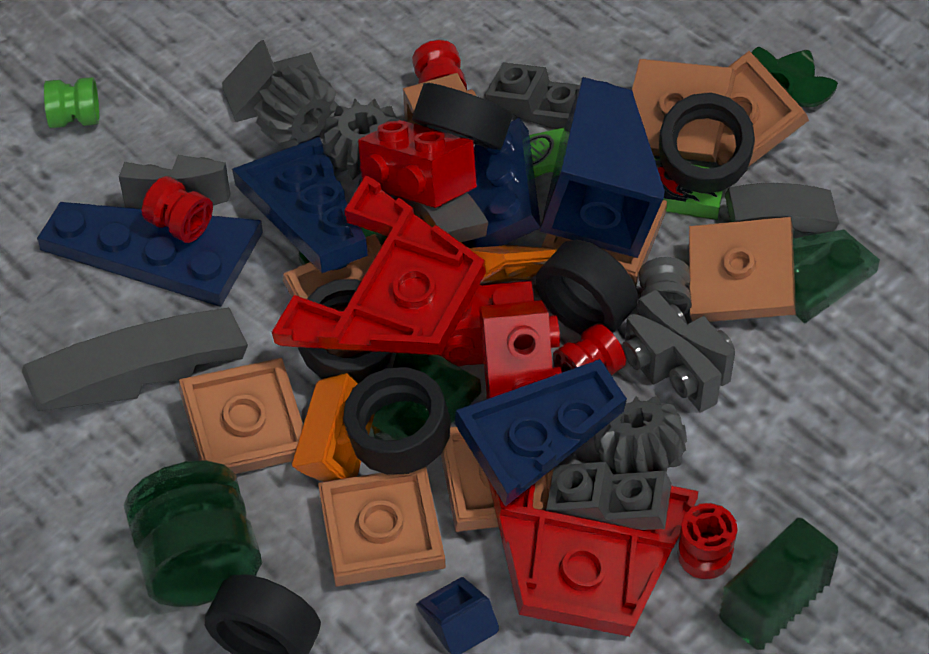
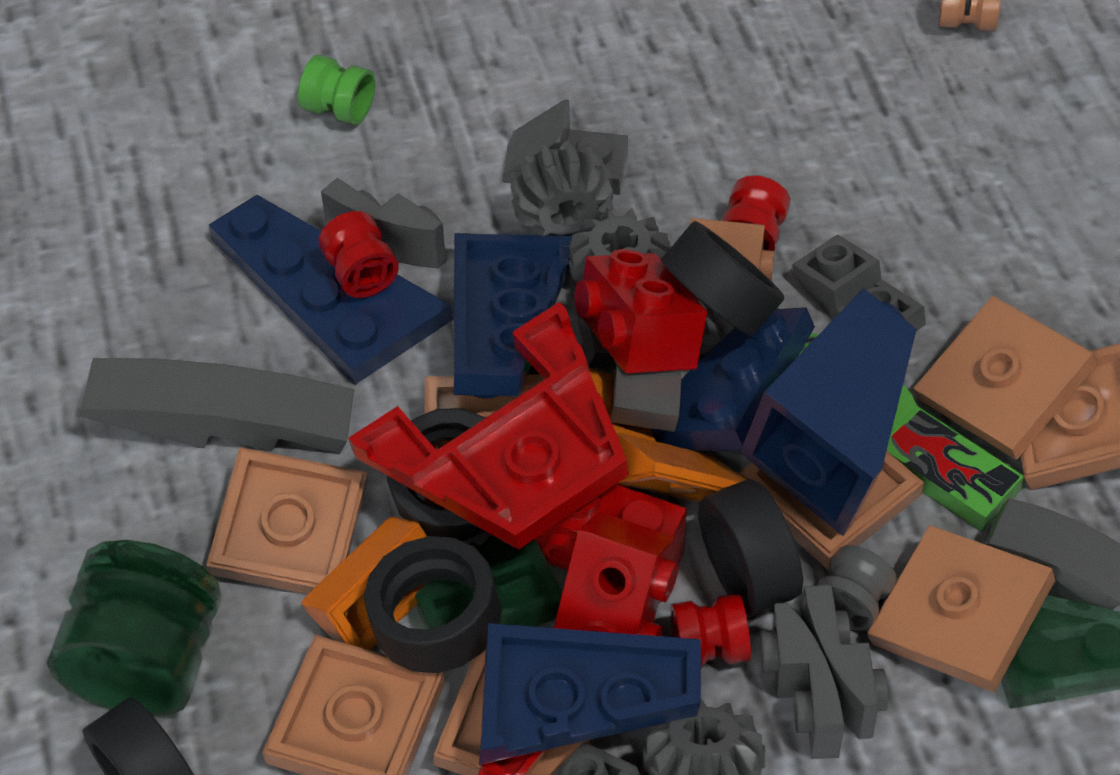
camera: 30 degrees right, 0 degrees up
black tyre [659,93,755,193] -> none

